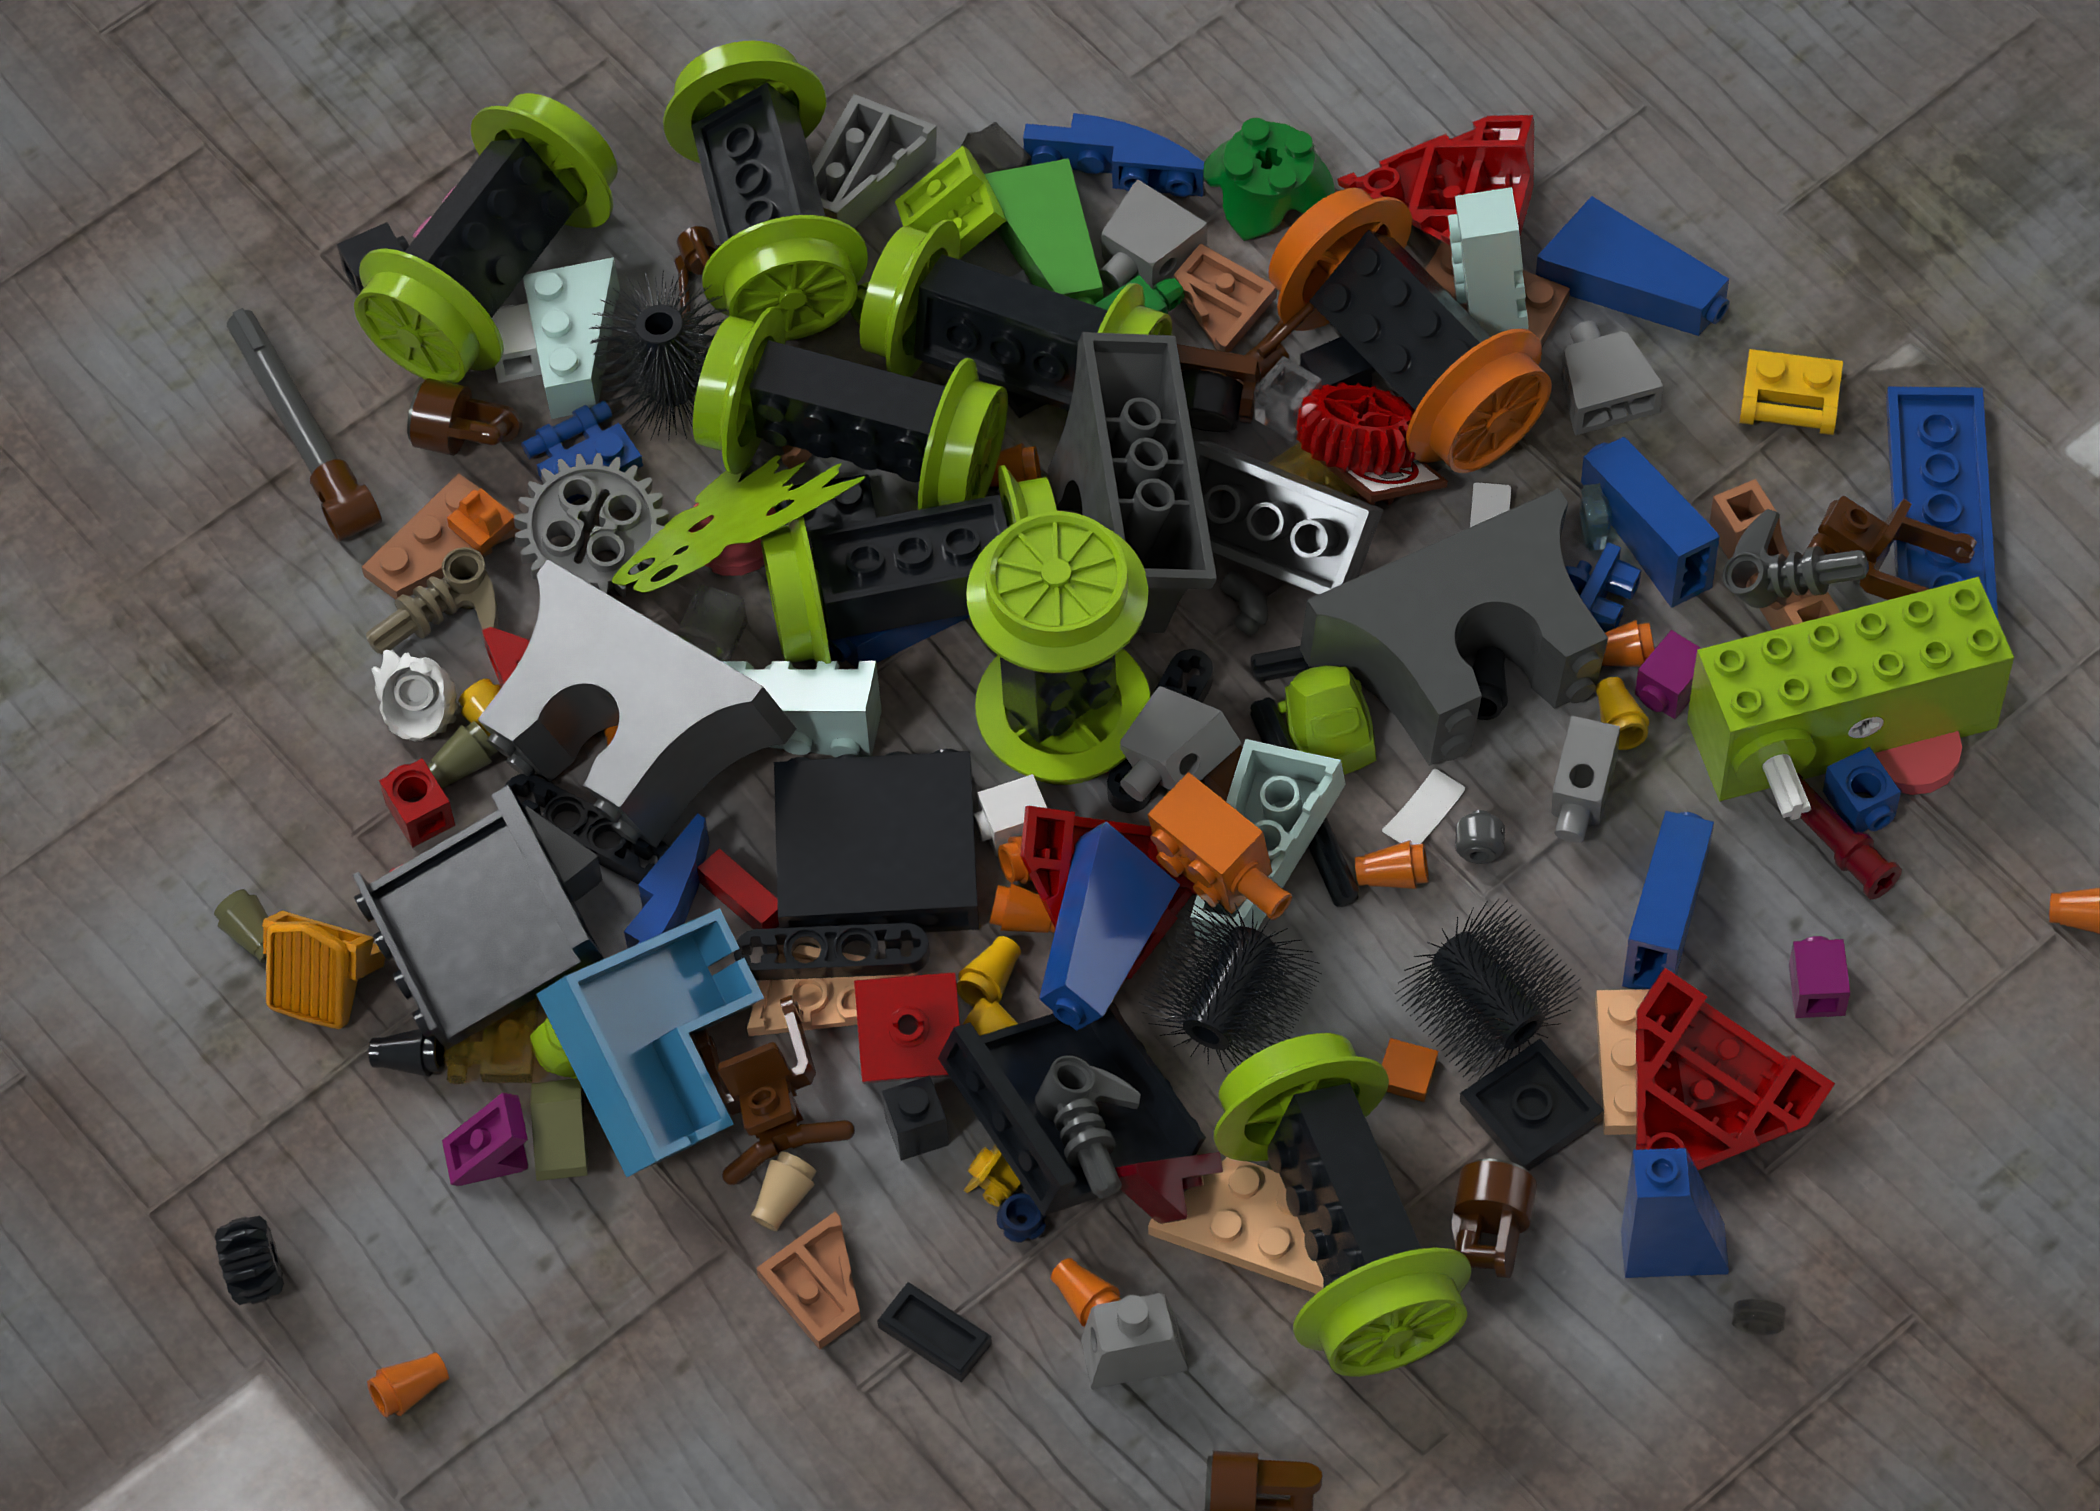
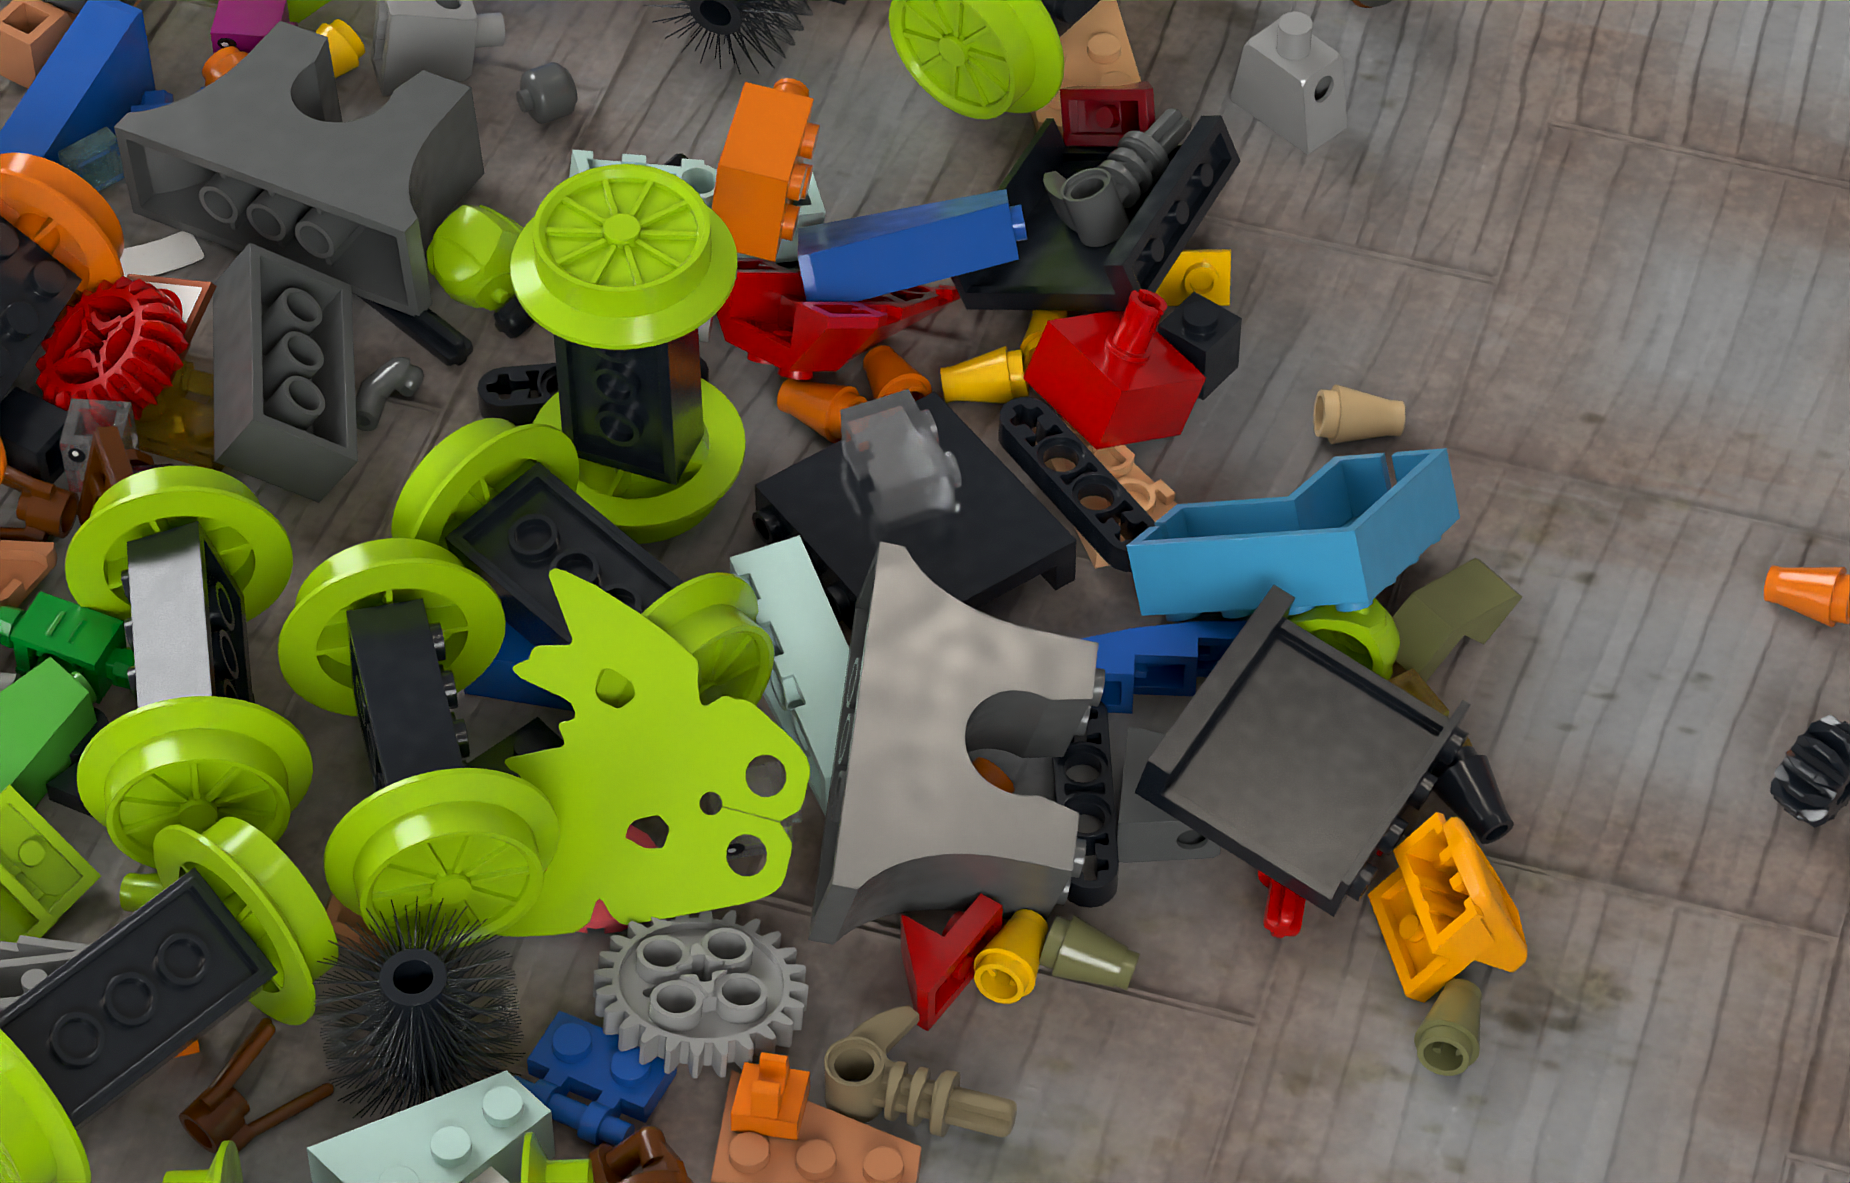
camera: 125 degrees left, 10 degrees down
white hair [372,650,462,742] -> none
red brick [379,758,456,848] -> none
magenta slope [442,1092,528,1186] -> none
reddish brown piece [694,995,855,1185] -> none
red piece [697,848,779,929] -> none
nougat wing [756,1211,861,1350] -> none
black tile [877,1282,992,1383] -> none
white brick [973,774,1047,857] -> none
dark blue plate [996,1193,1047,1243] -> none
dark grey piece [1047,332,1217,633] -> none
orange cone [1051,1258,1121,1327] -> none
black piece [1139,900,1322,1072] -> none
orange cone [1355,840,1429,889] -> none
white sticker [1382,769,1465,845] -> none
orange tile [1382,1038,1439,1102] -> none
none -> clear brick [840,389,962,531]

